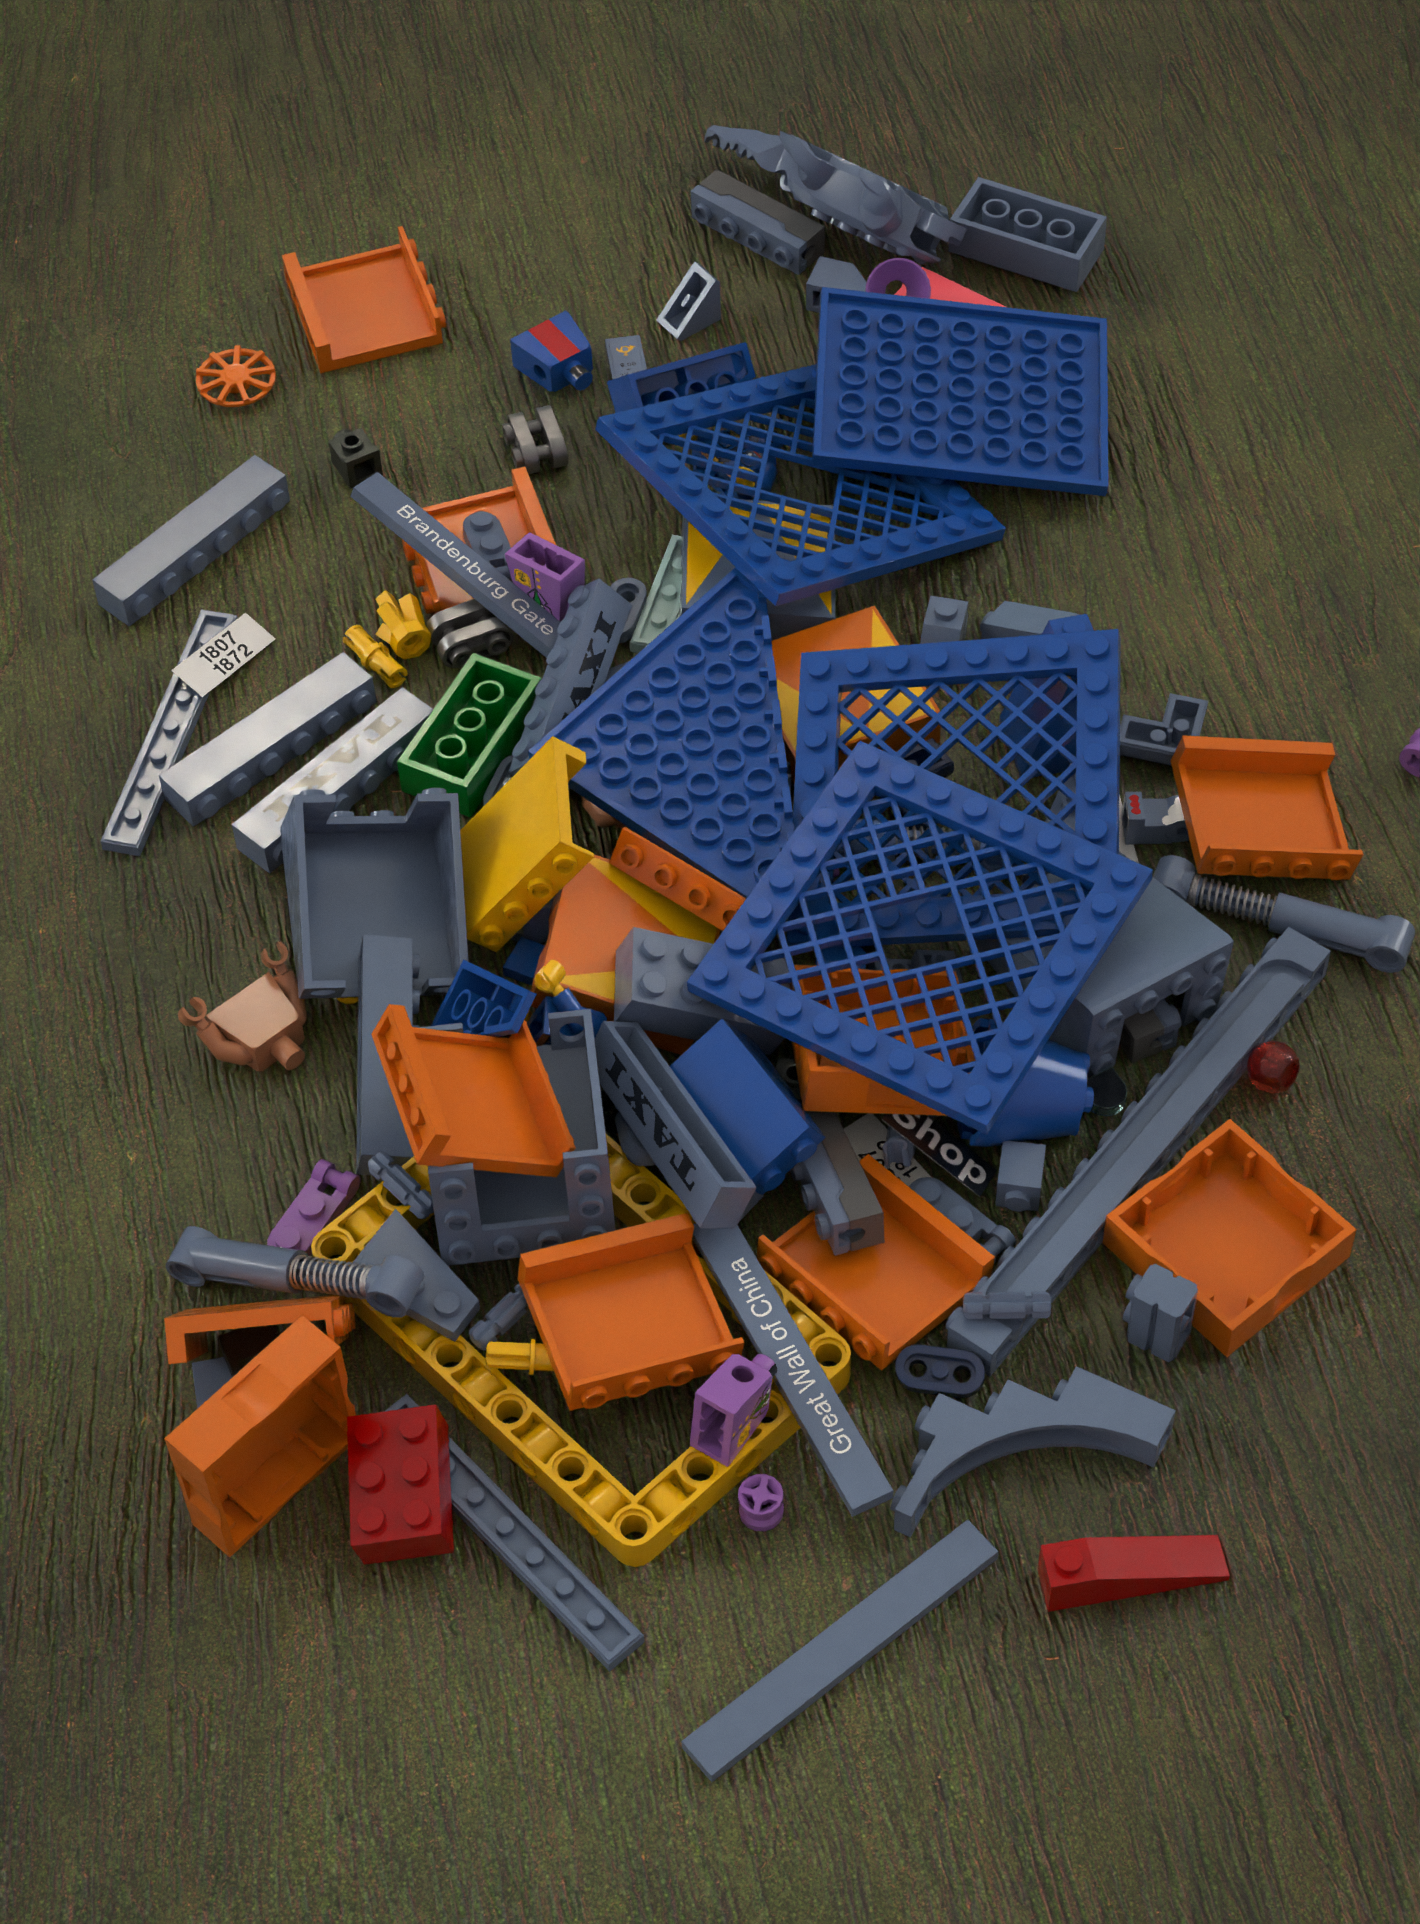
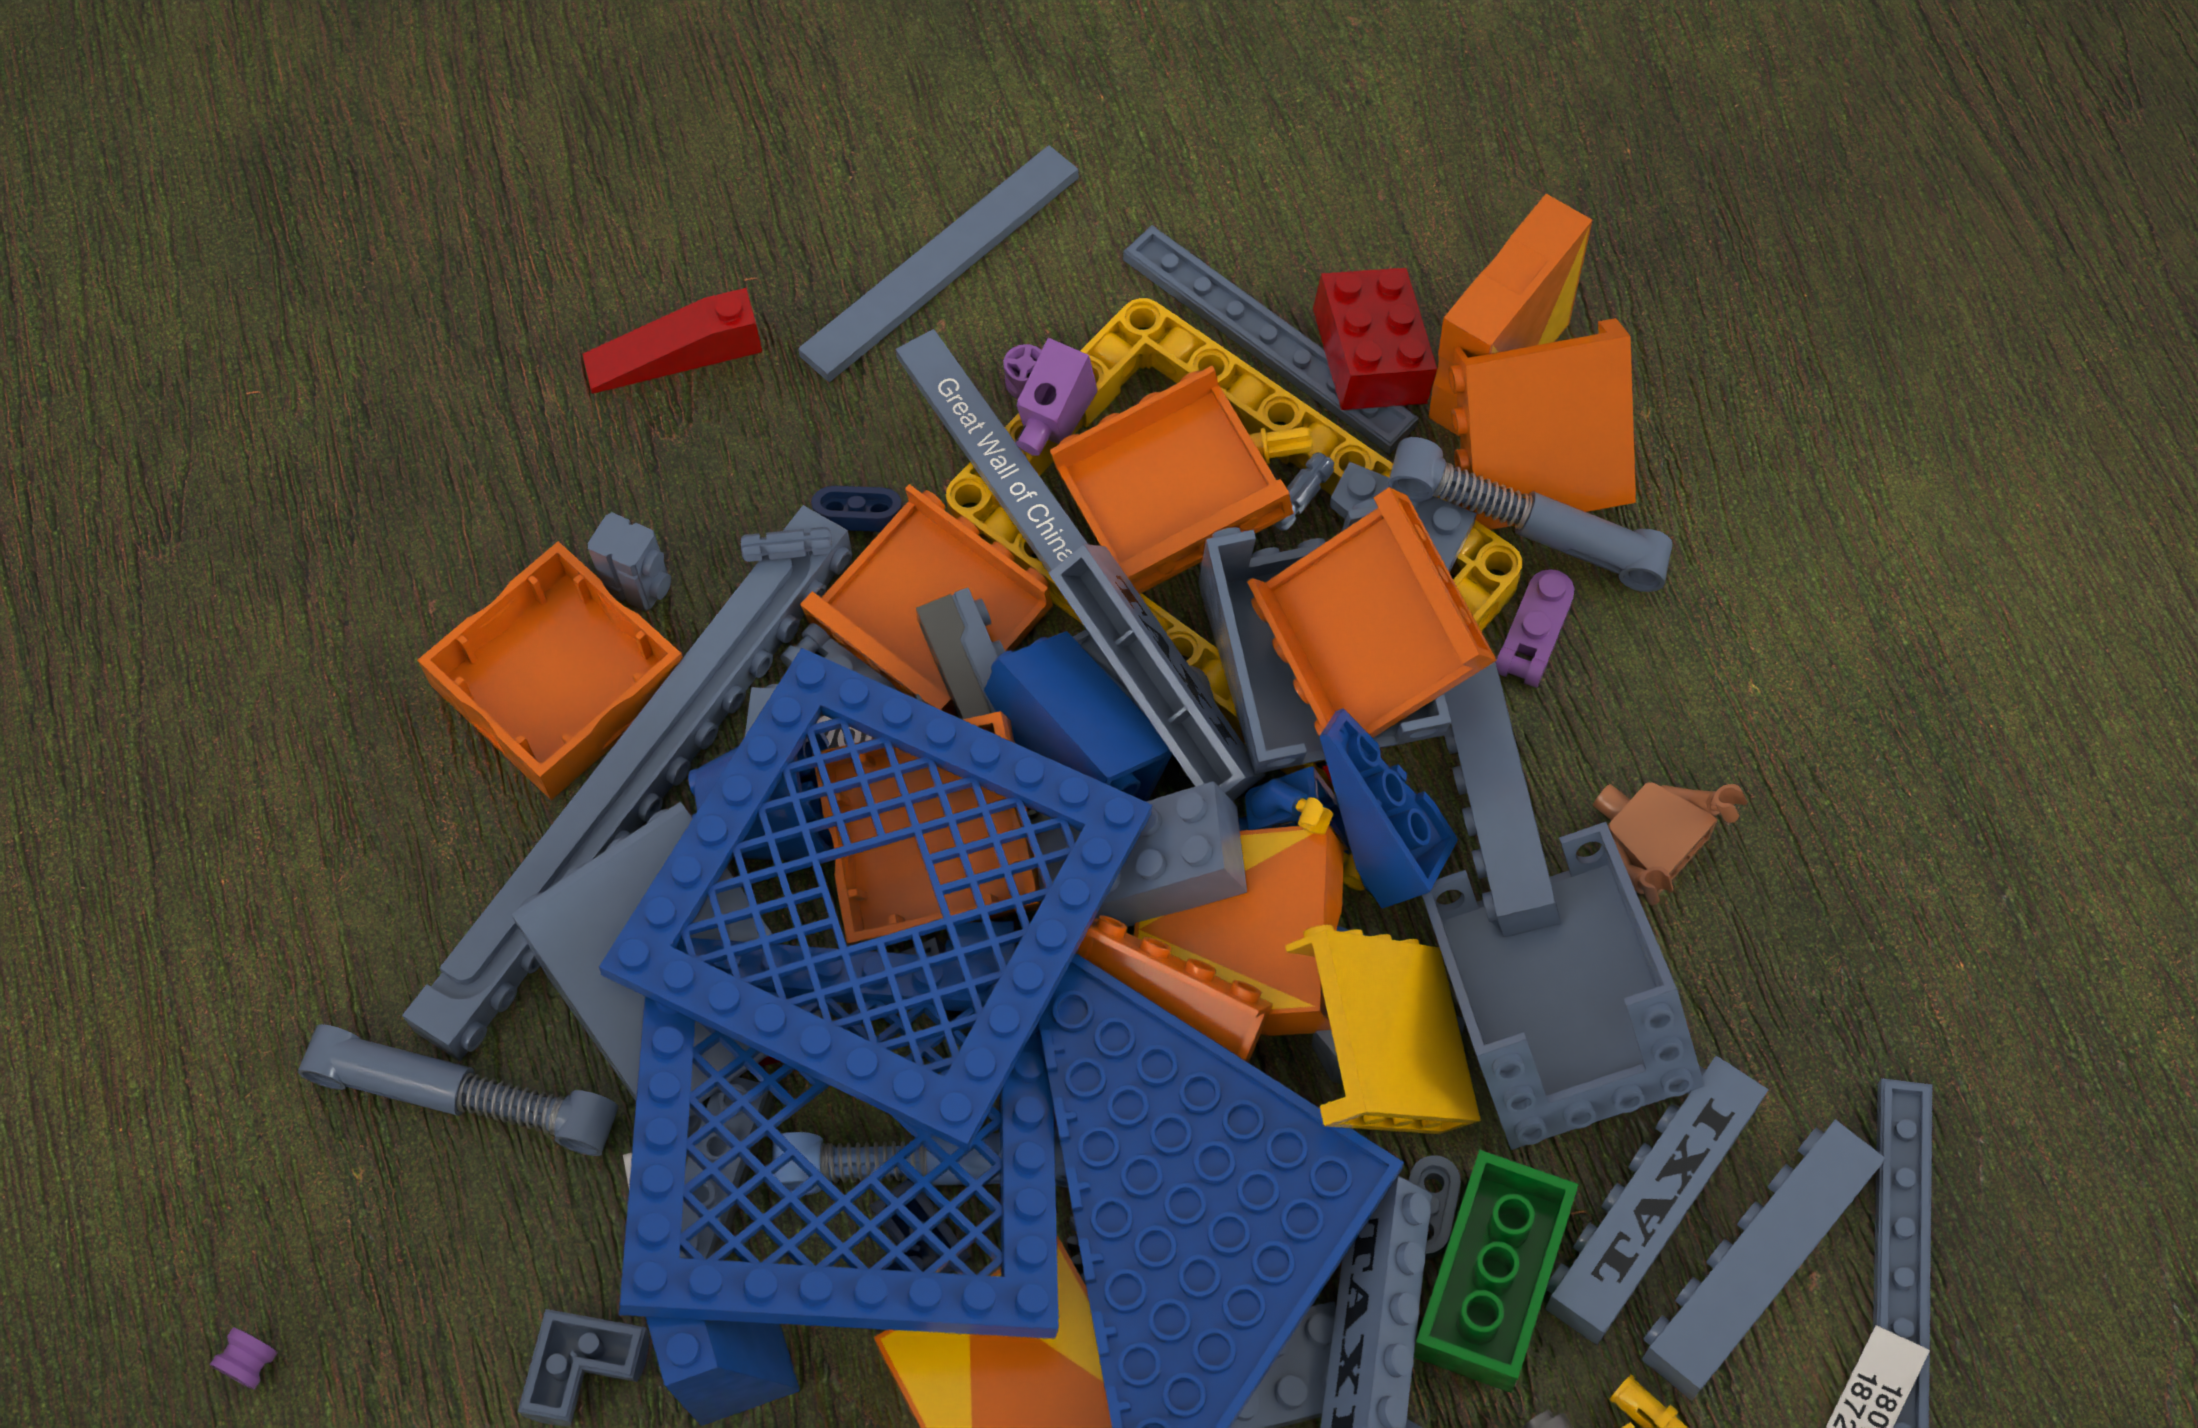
camera: 175 degrees right, 10 degrees up
sand blue arch [890,1366,1176,1538] -> none
sand blue leg [1121,792,1189,845] -> none
orange panel [1170,735,1364,880] -> none
clear red piece [1247,1041,1300,1094] -> none

